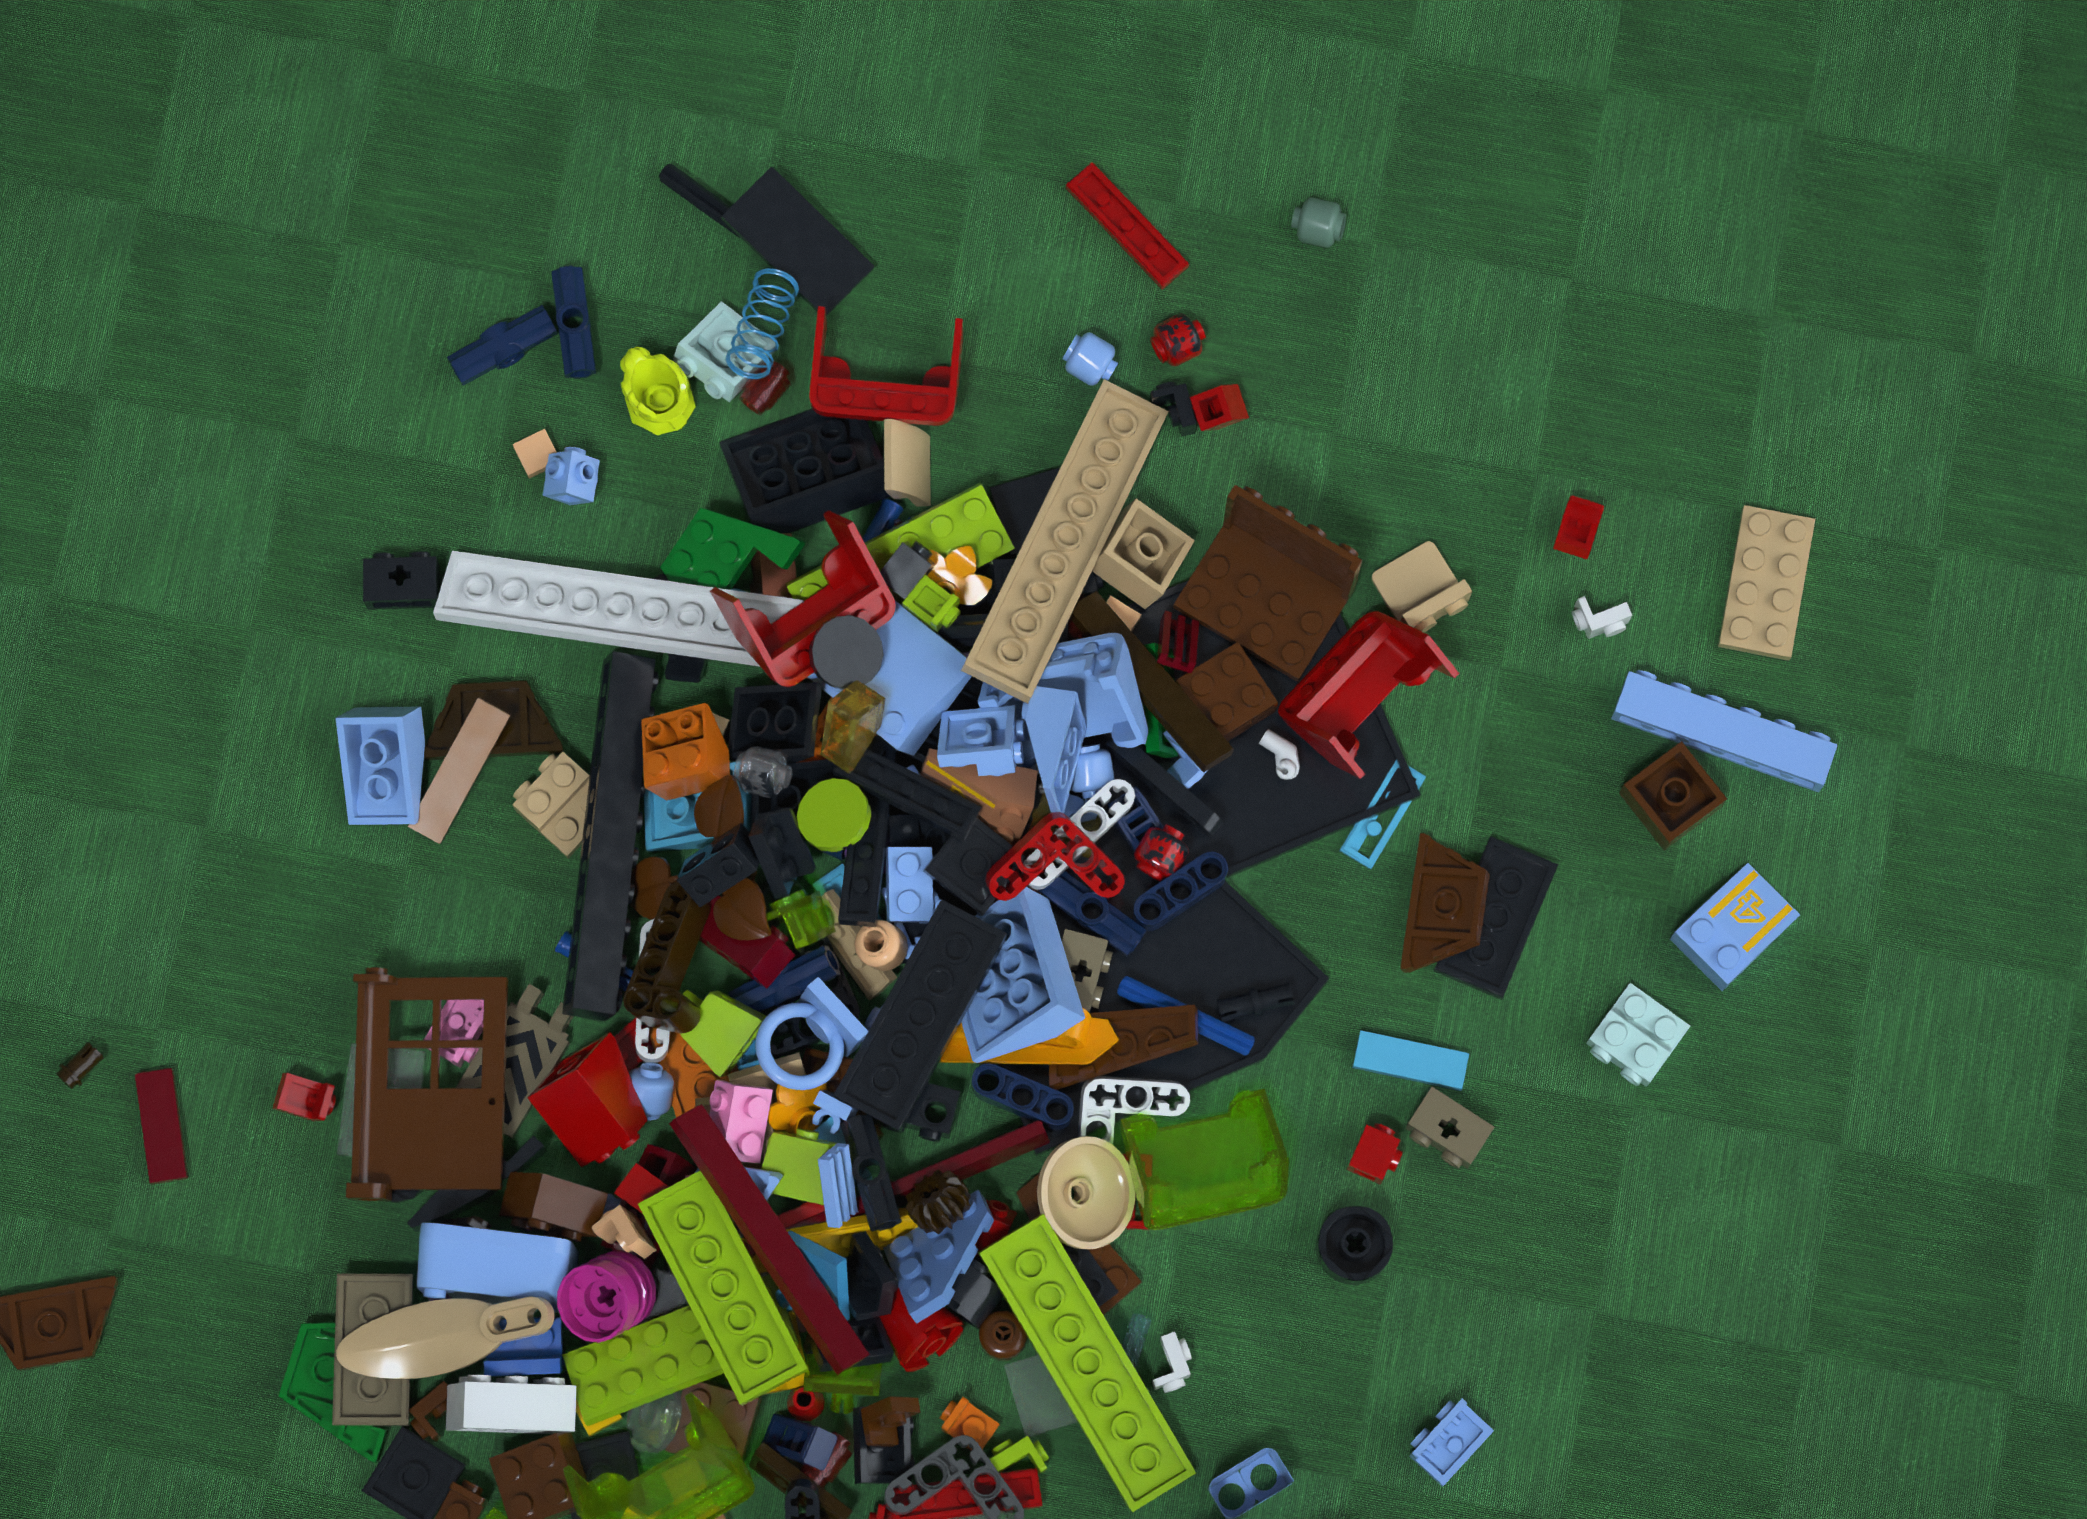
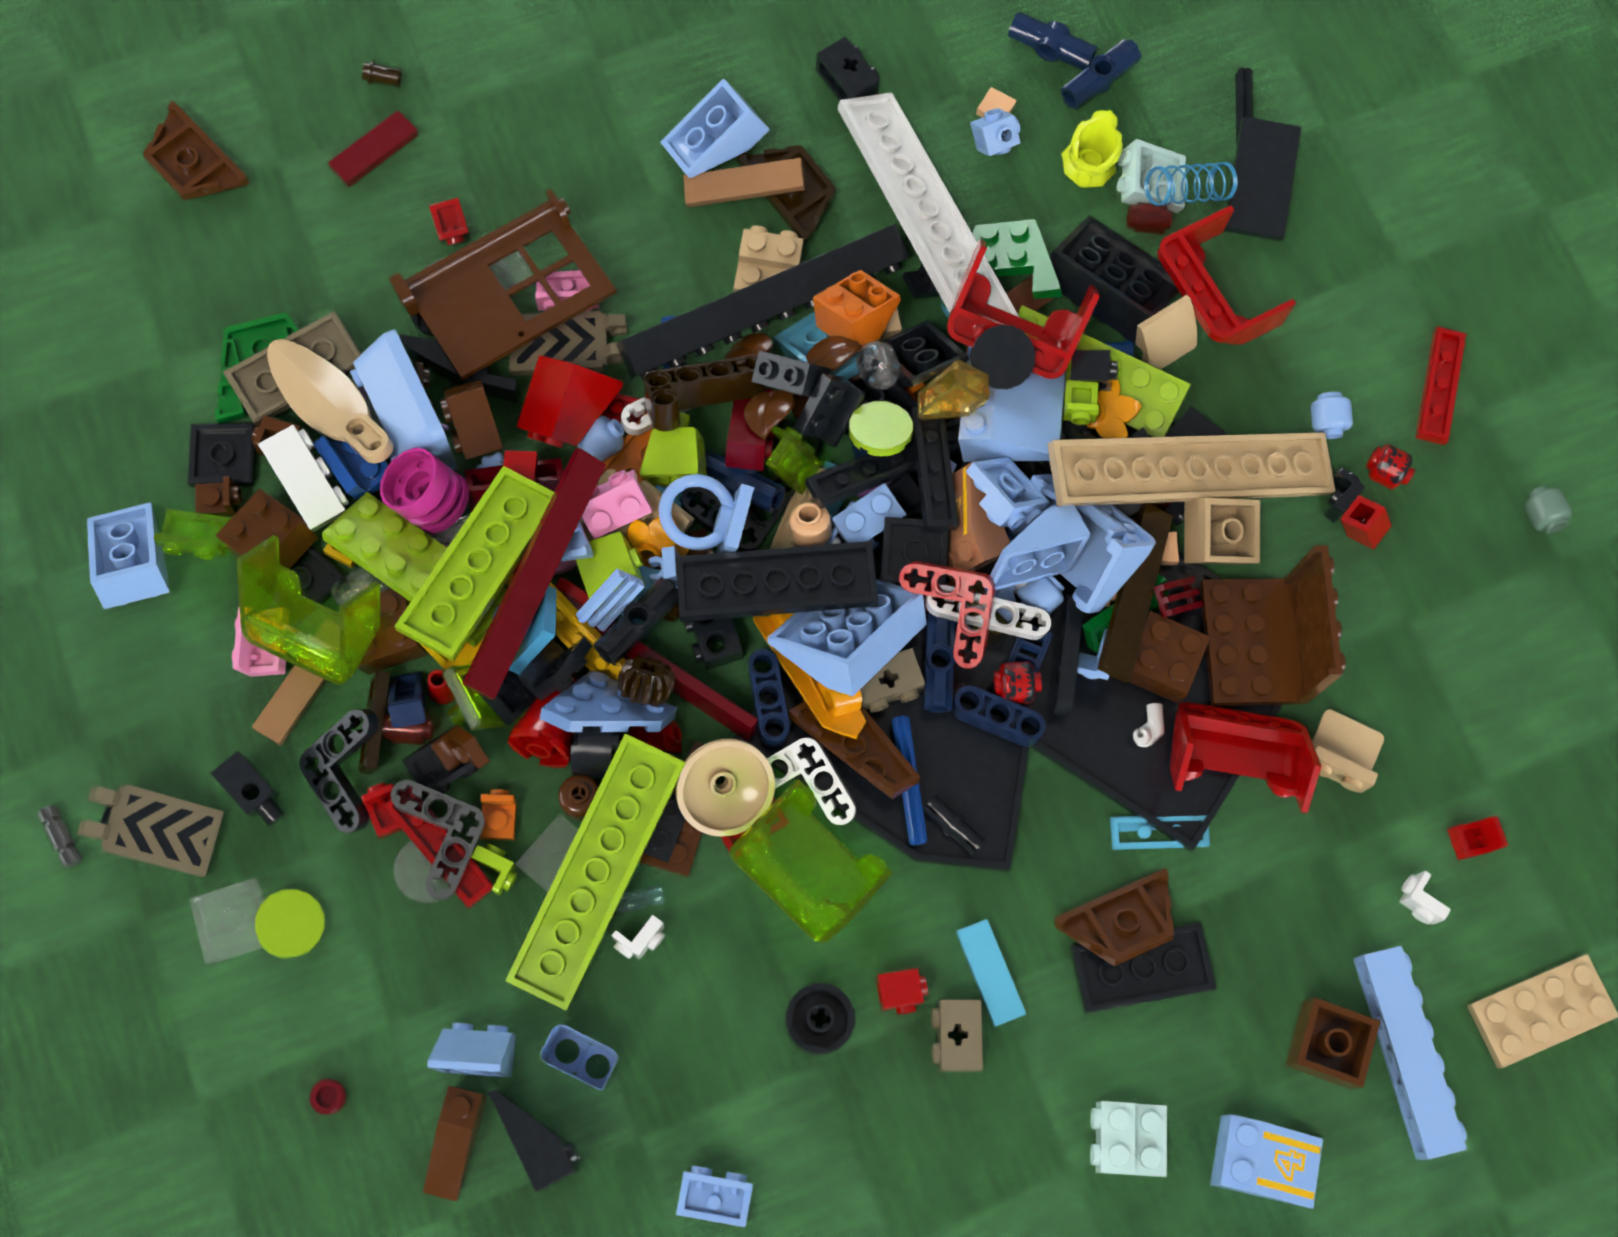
camera: 50 degrees right, 5 degrees down
light nougat bracket [591,1205,656,1259] -> none

